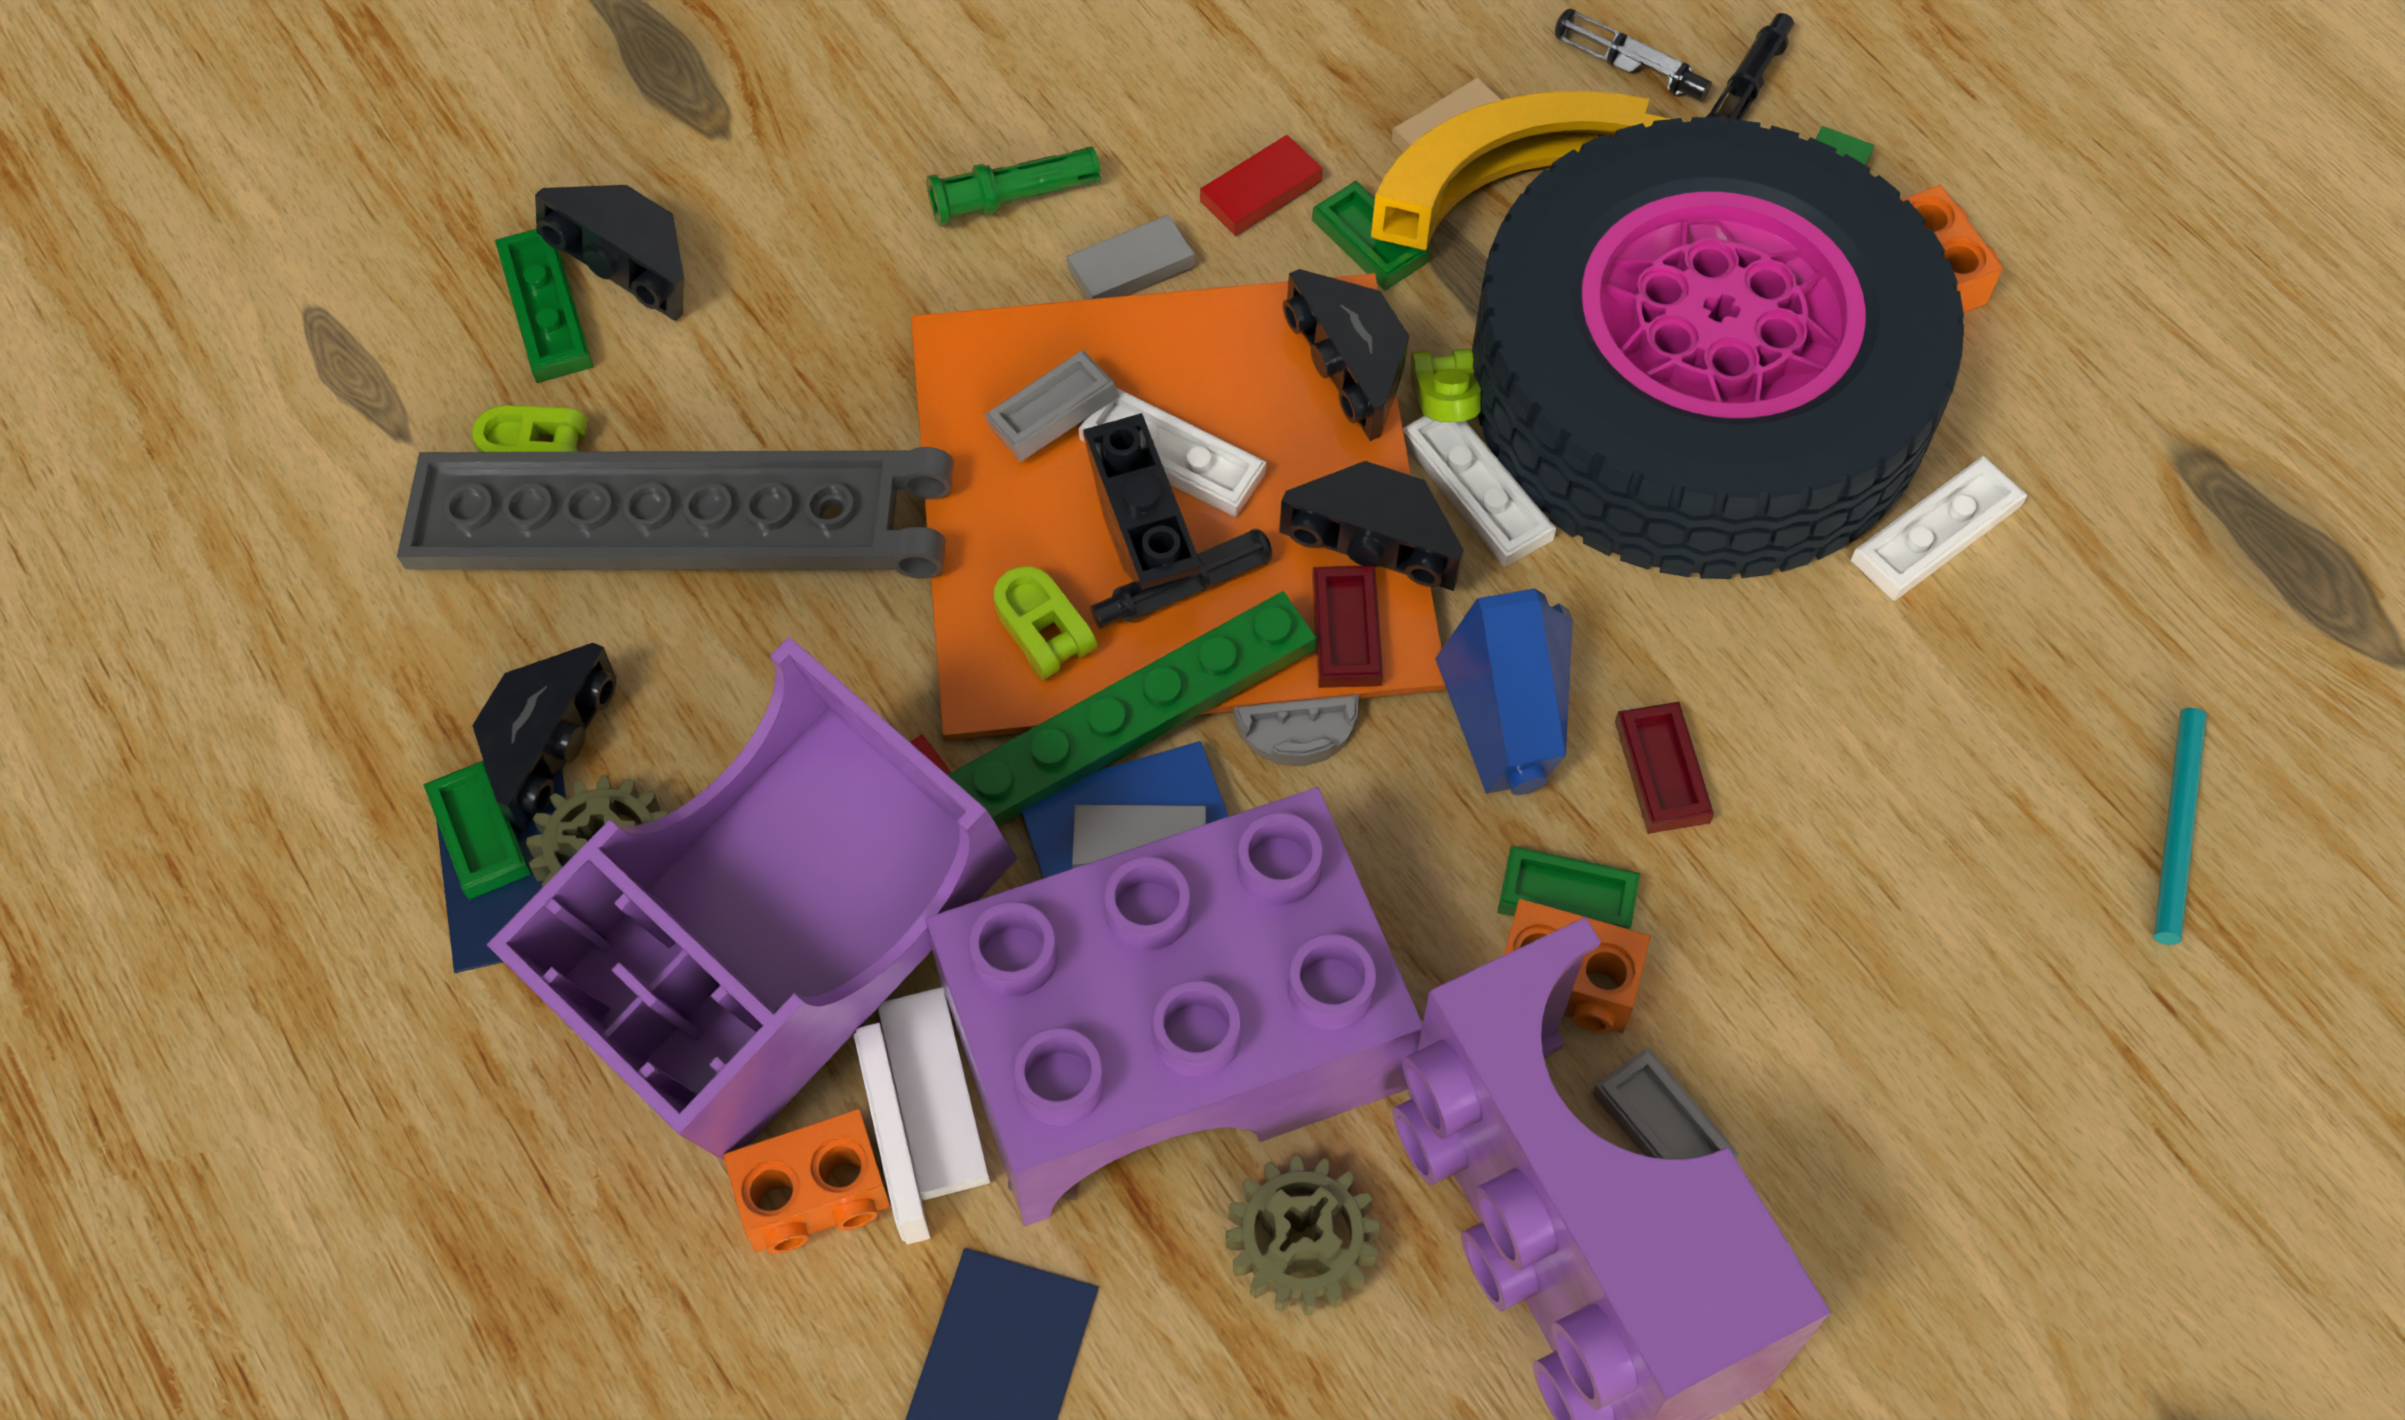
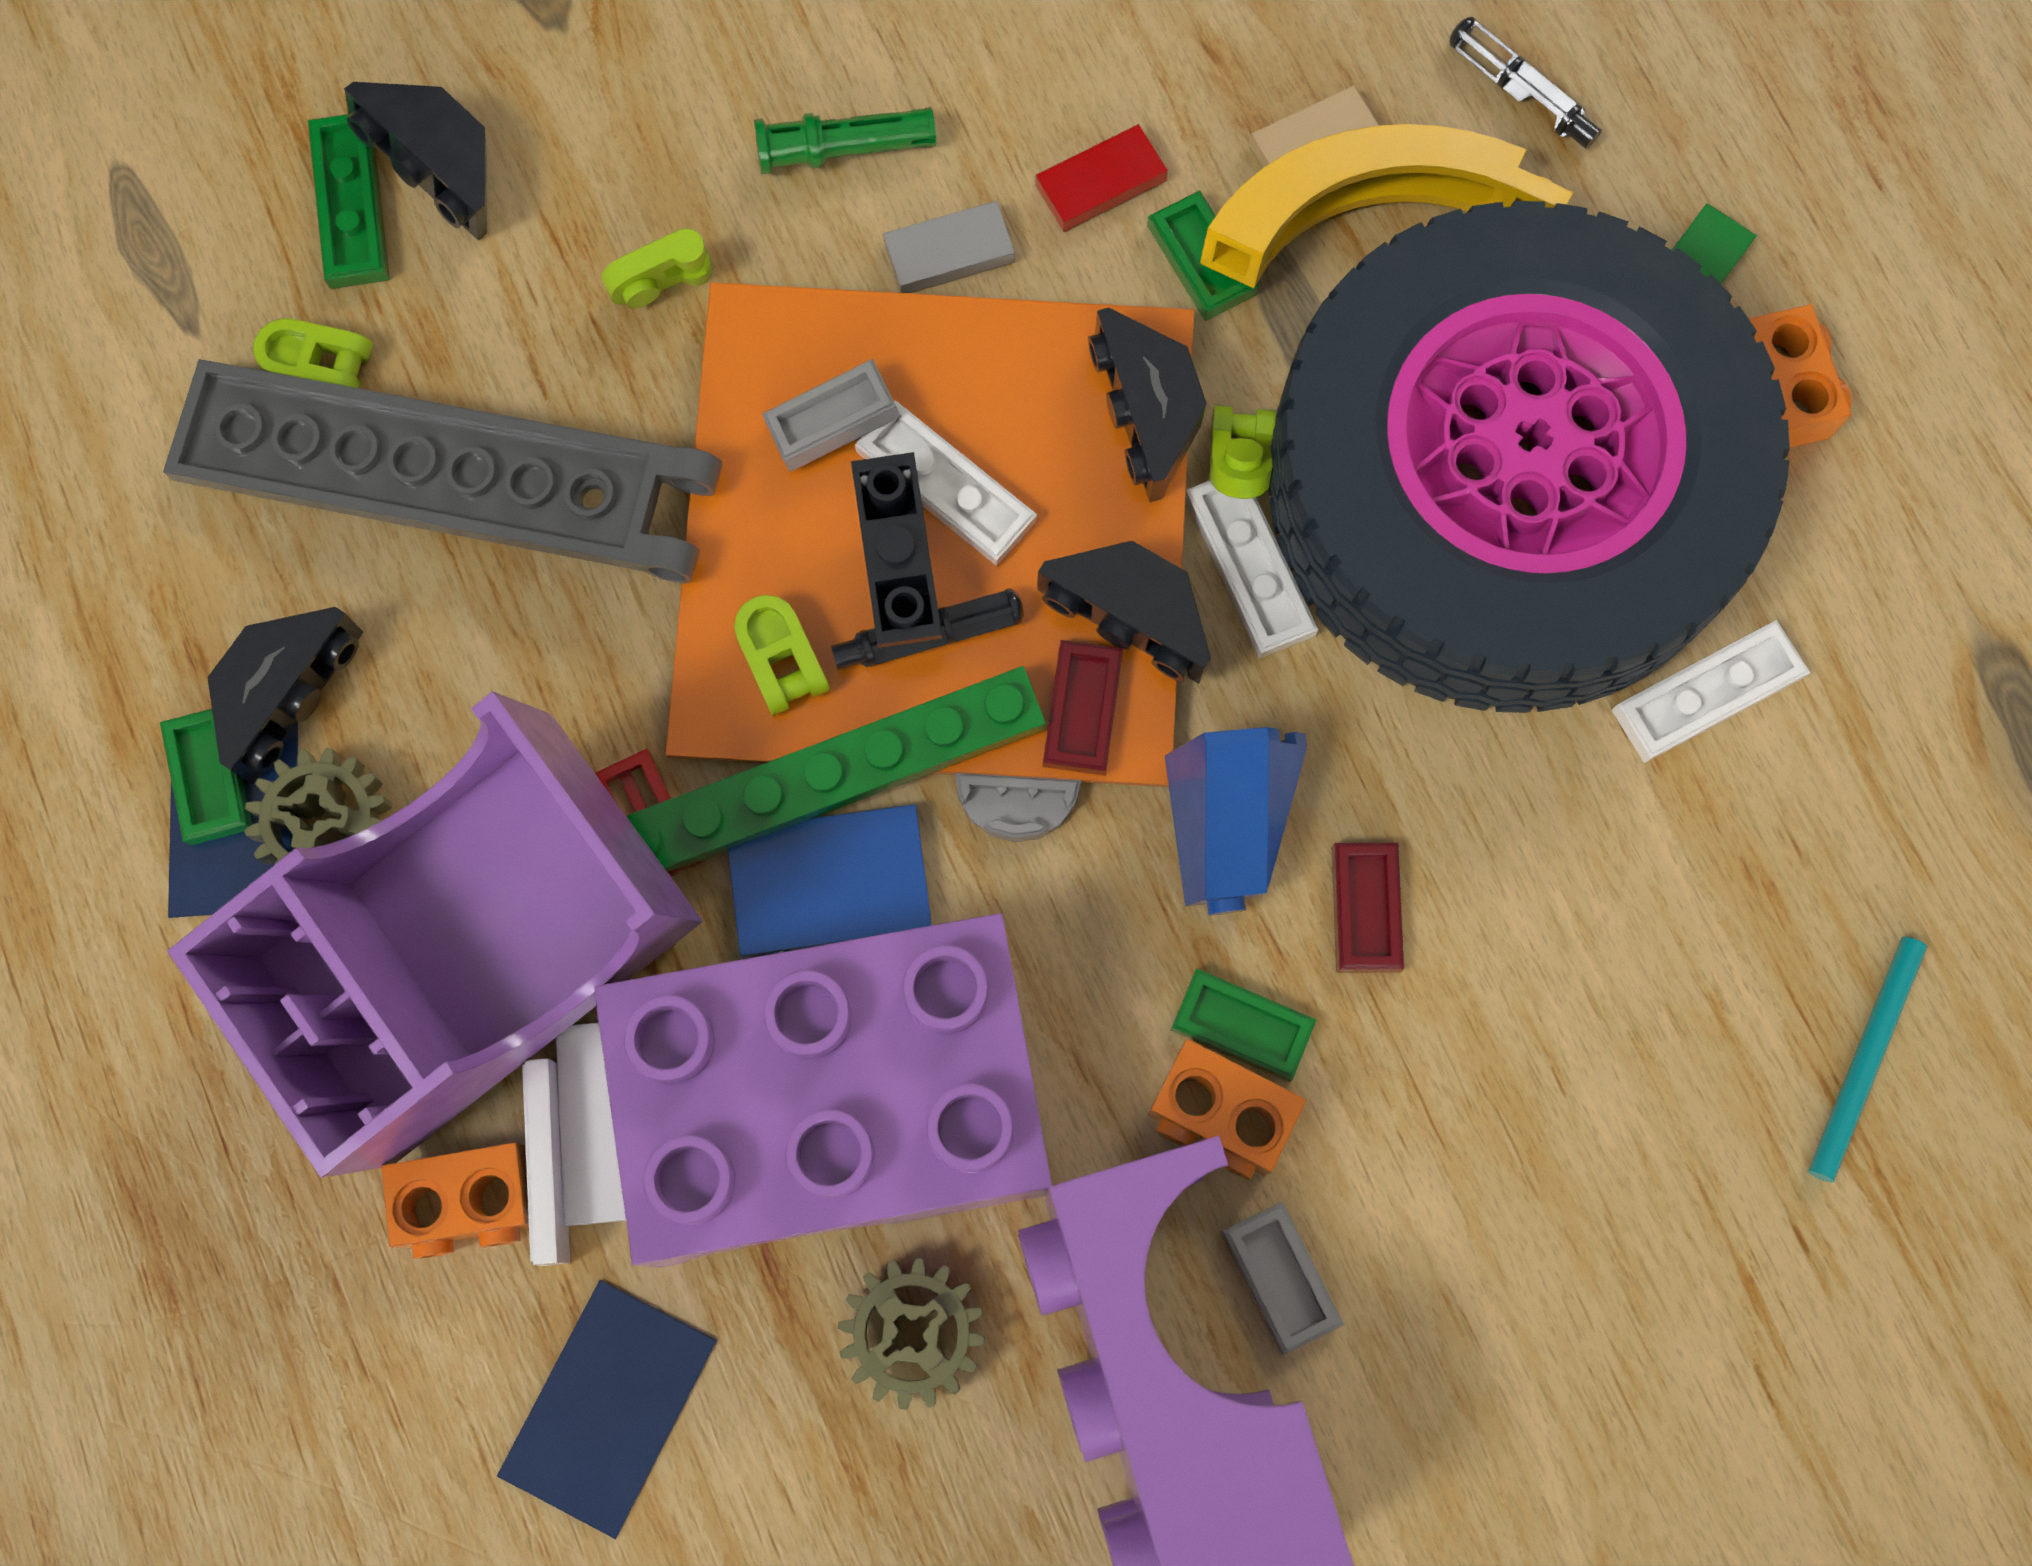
camera: 10 degrees right, 15 degrees up
light grey tile [1072,805,1206,868] -> none
black piece [1706,13,1794,123] -> none
none -> lime plate [601,228,713,308]

